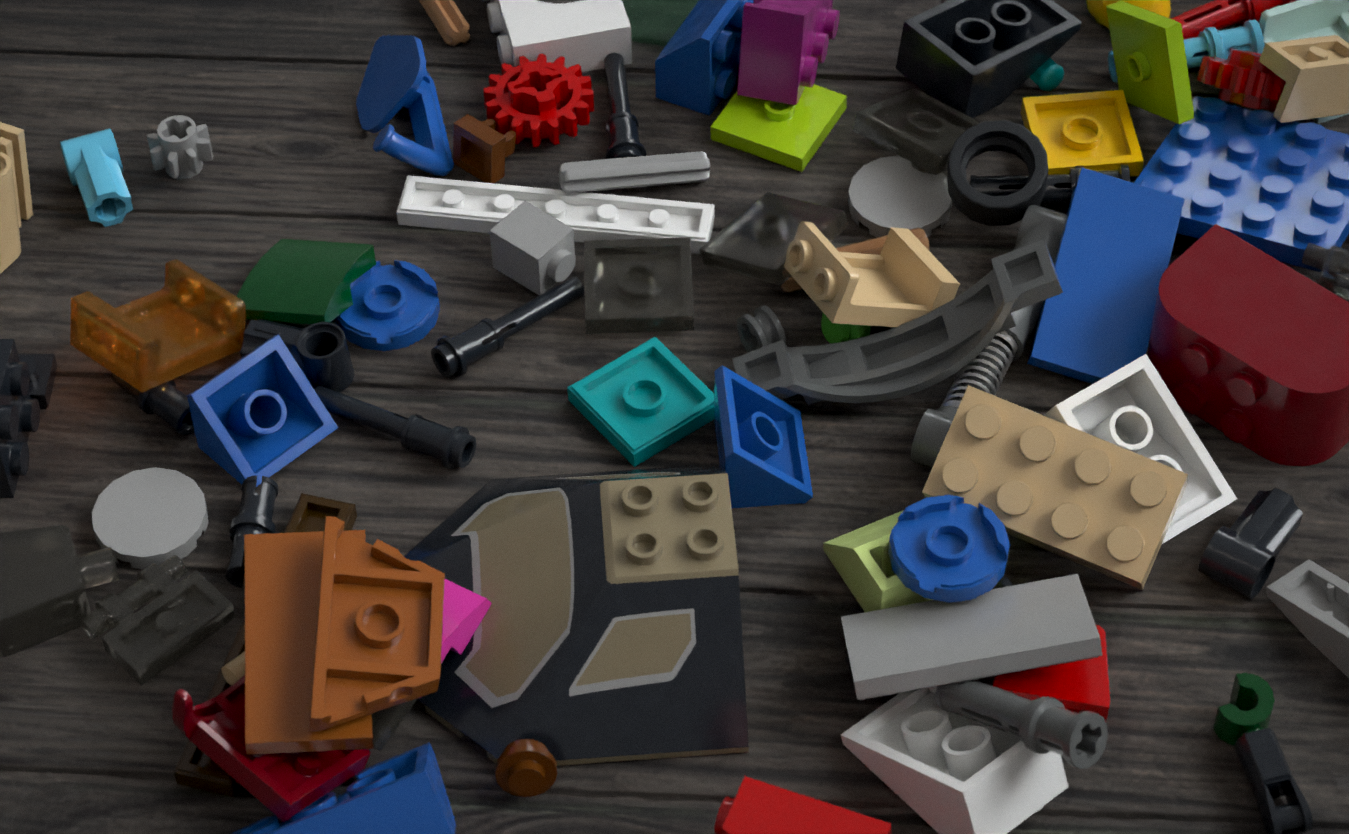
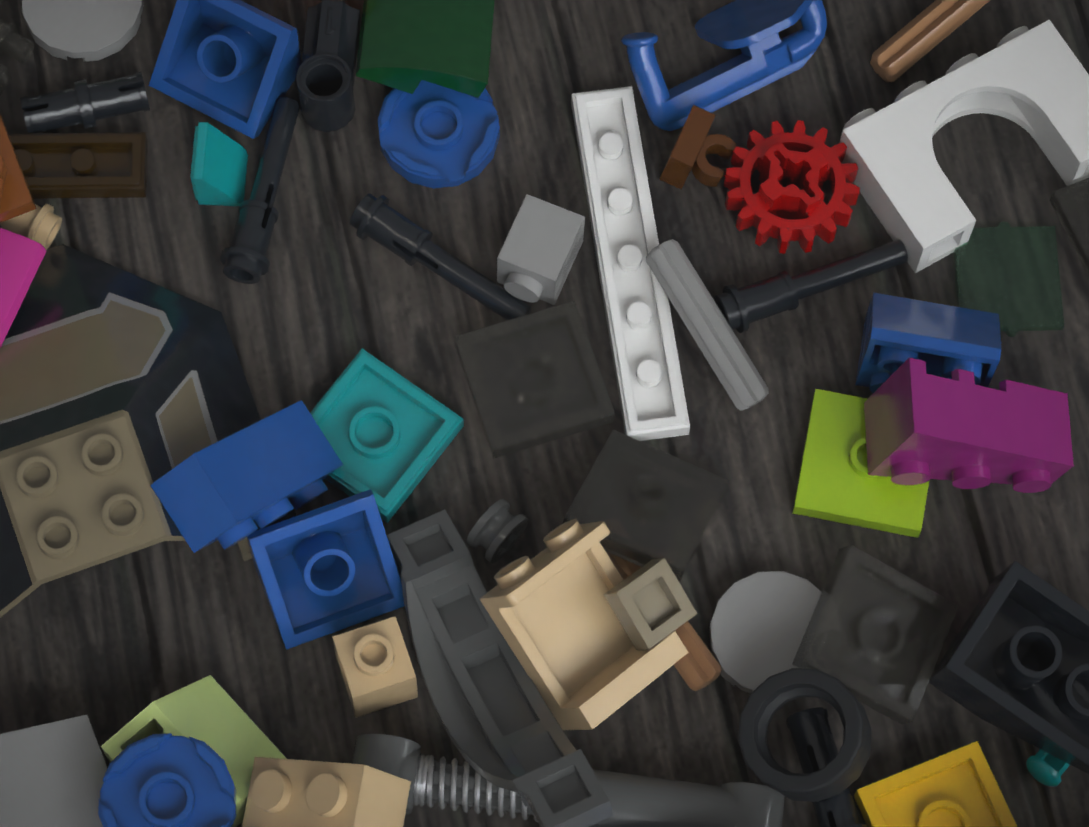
camera: 70 degrees right, 20 degrees up
none -> blue brick [150,400,343,553]
none -> teal slope [190,122,248,206]
none -> tan brick [332,616,418,717]
none -> dark tan plate [604,558,697,650]

